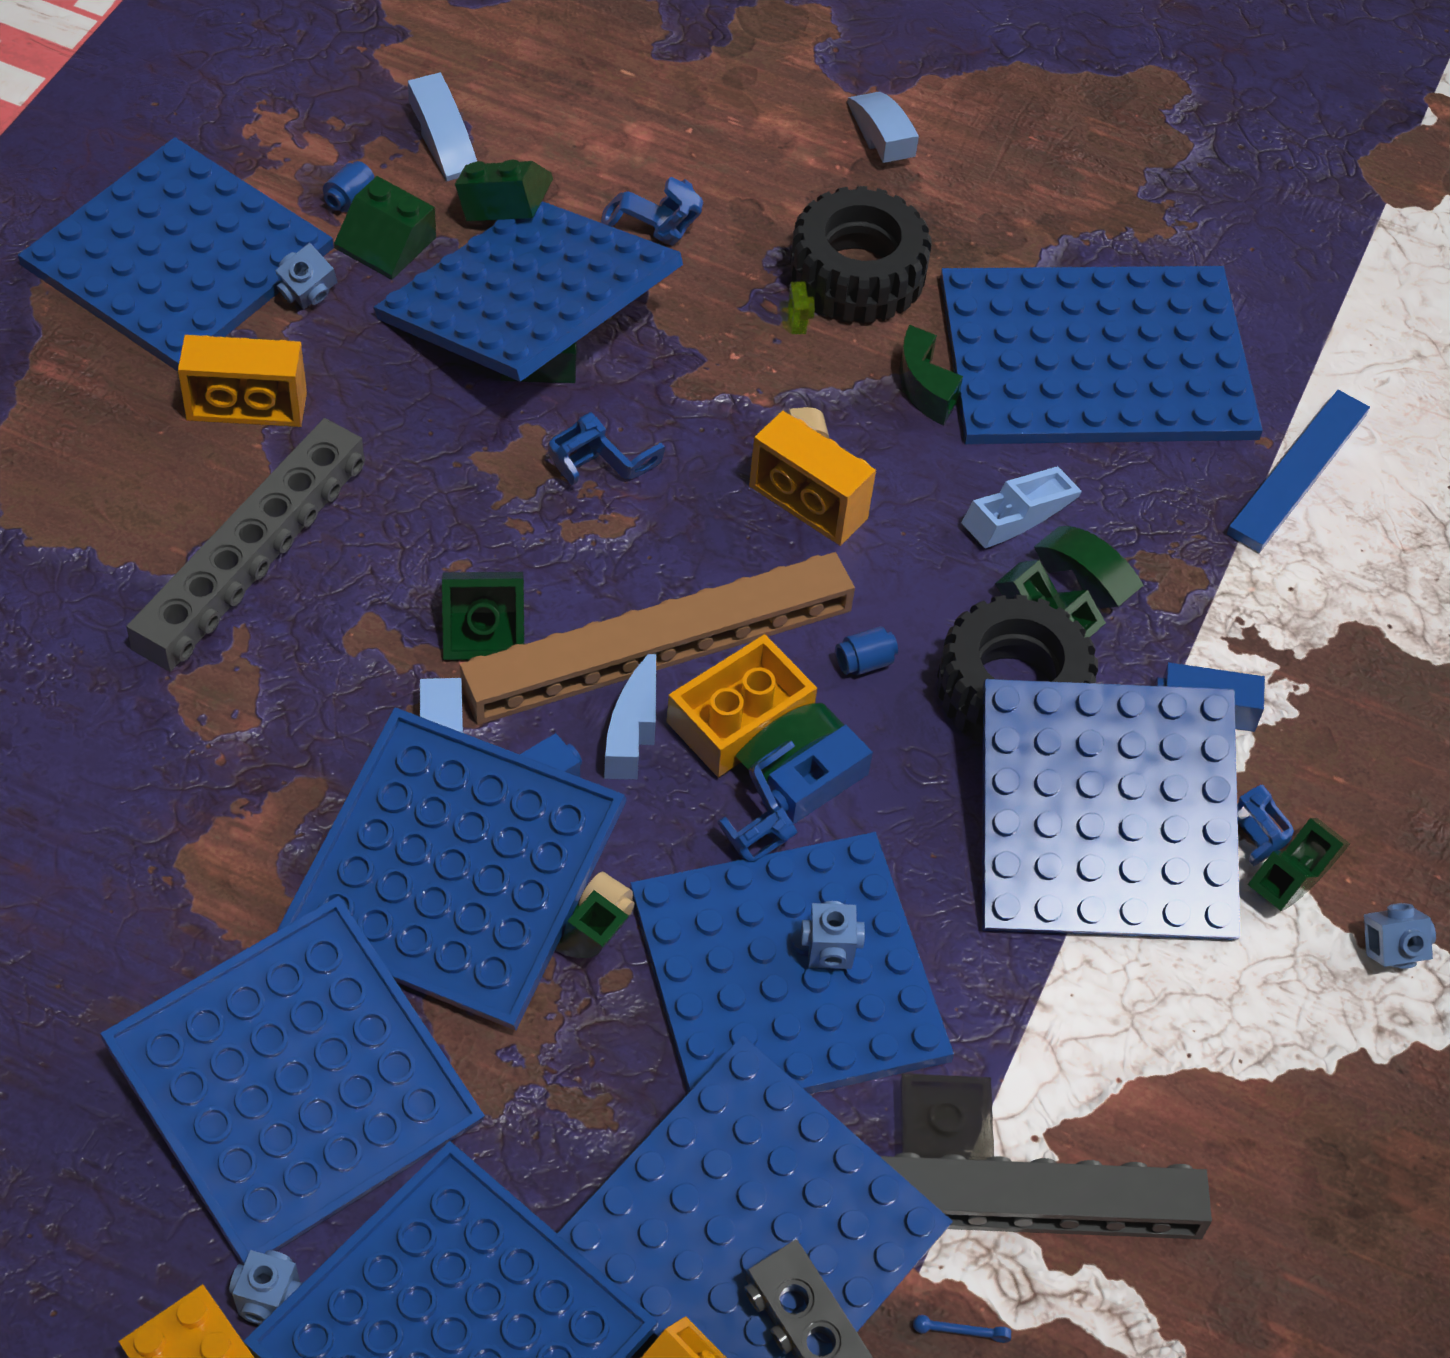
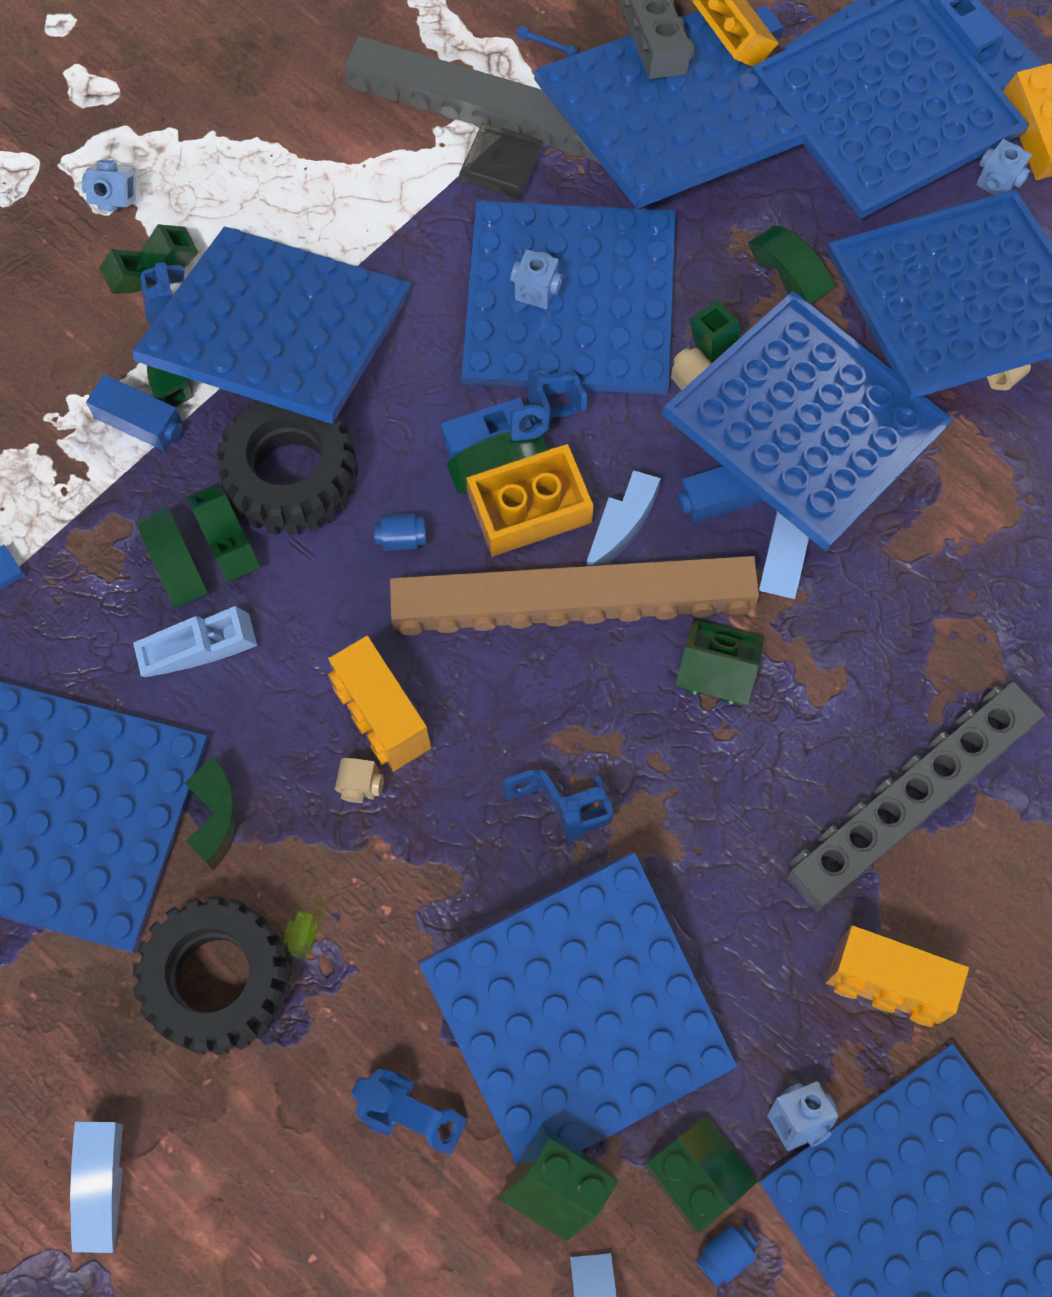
camera: 155 degrees left, 15 degrees up
none -> dark green brick [748,225,836,304]

